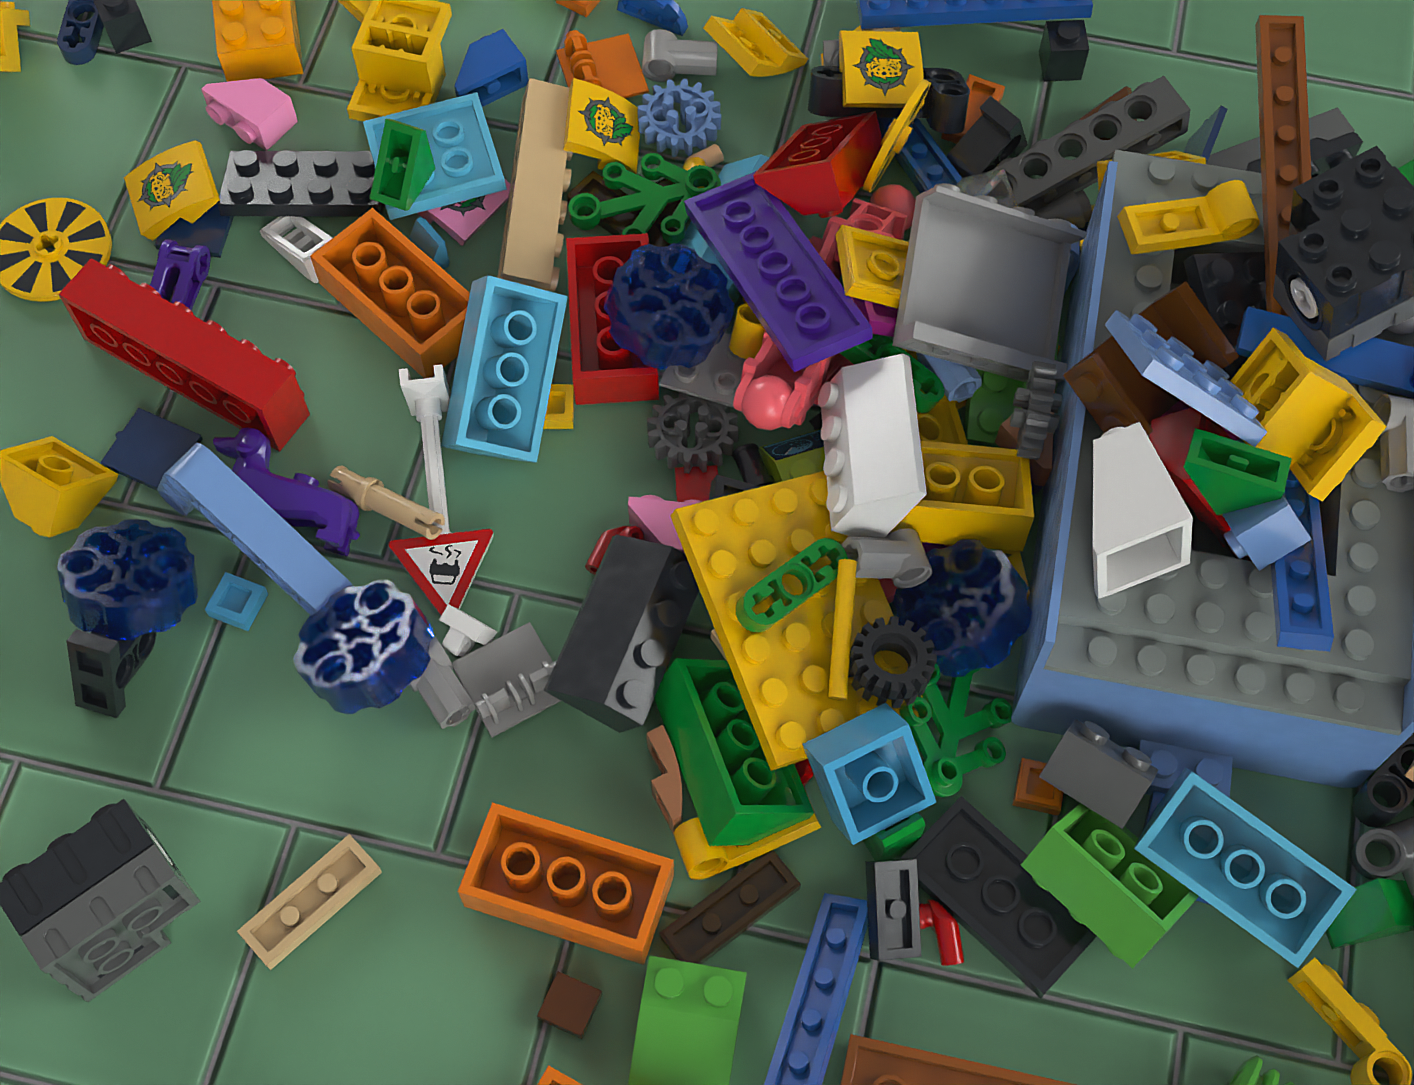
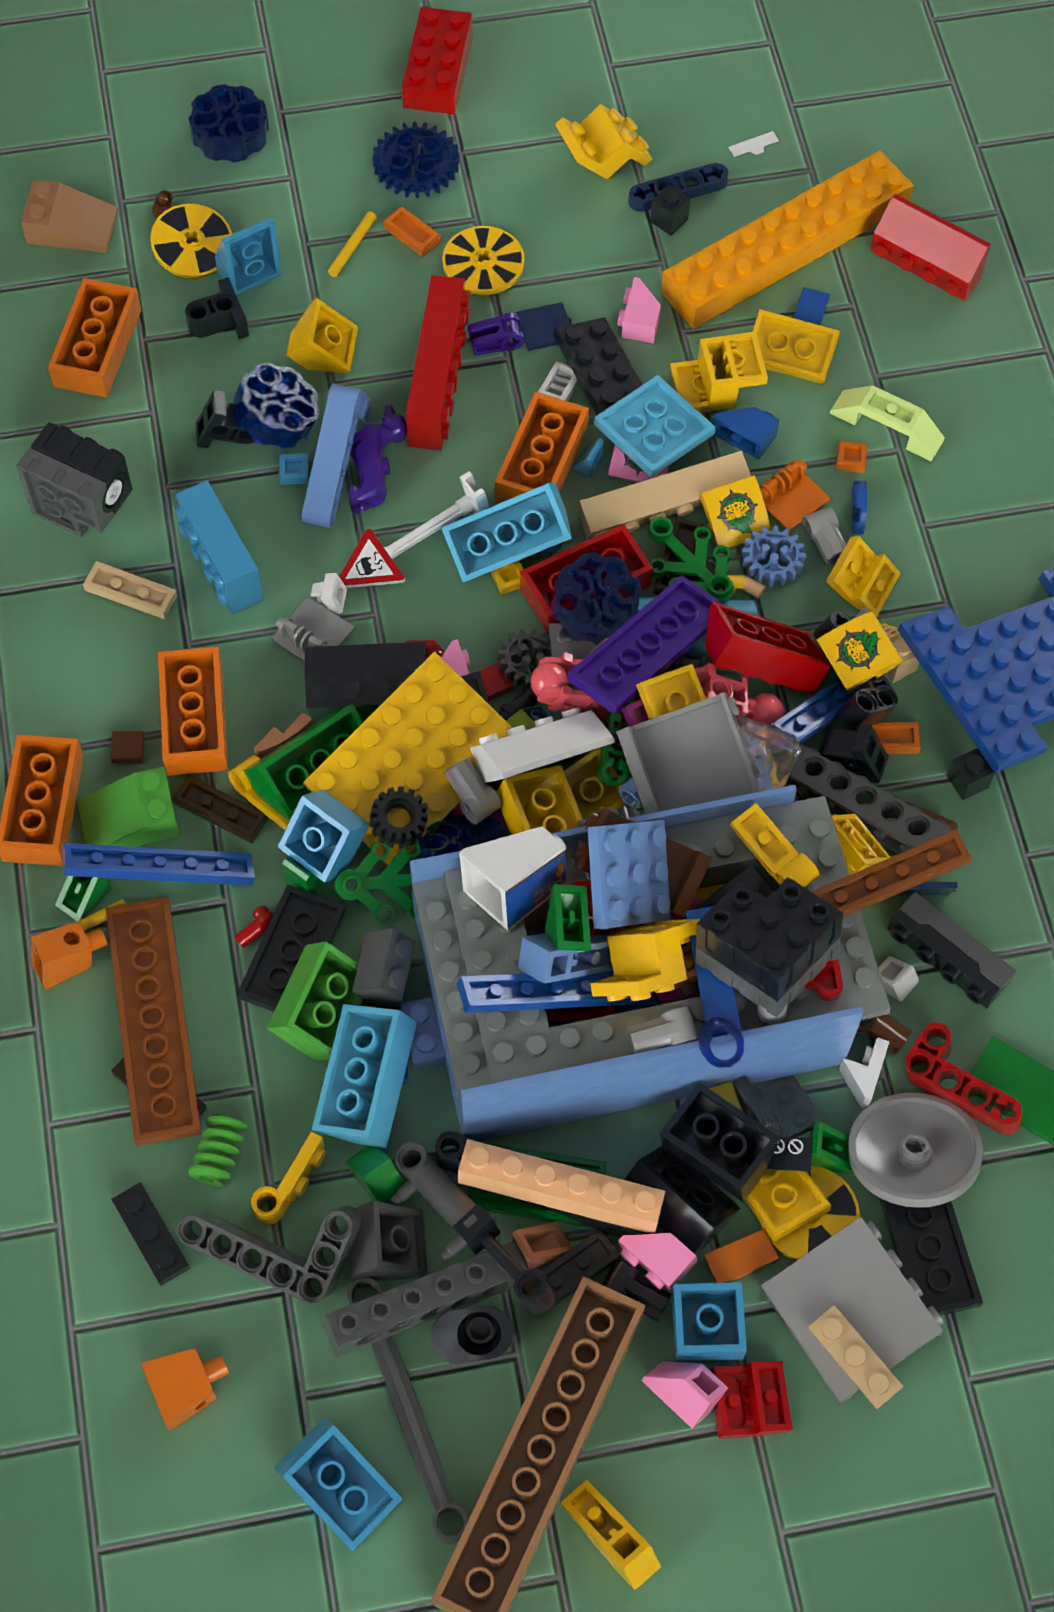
camera: 65 degrees right, 0 degrees up
dark blue piece [100,408,203,491] -> none
yellow slope [124,140,220,241] -> none
clear blue connector [293,580,435,714] -> none
tan pin [328,465,445,540] -> none
green slope [370,119,436,211] -> none
light grey piece [394,635,475,729] -> none
green beam [736,538,848,632] -> none
yellow bar [828,559,857,700] -> none
yellow piece [863,79,931,193] -> none
black plate [865,858,922,961] -> none
none -> dark azure brick [174,480,263,615]

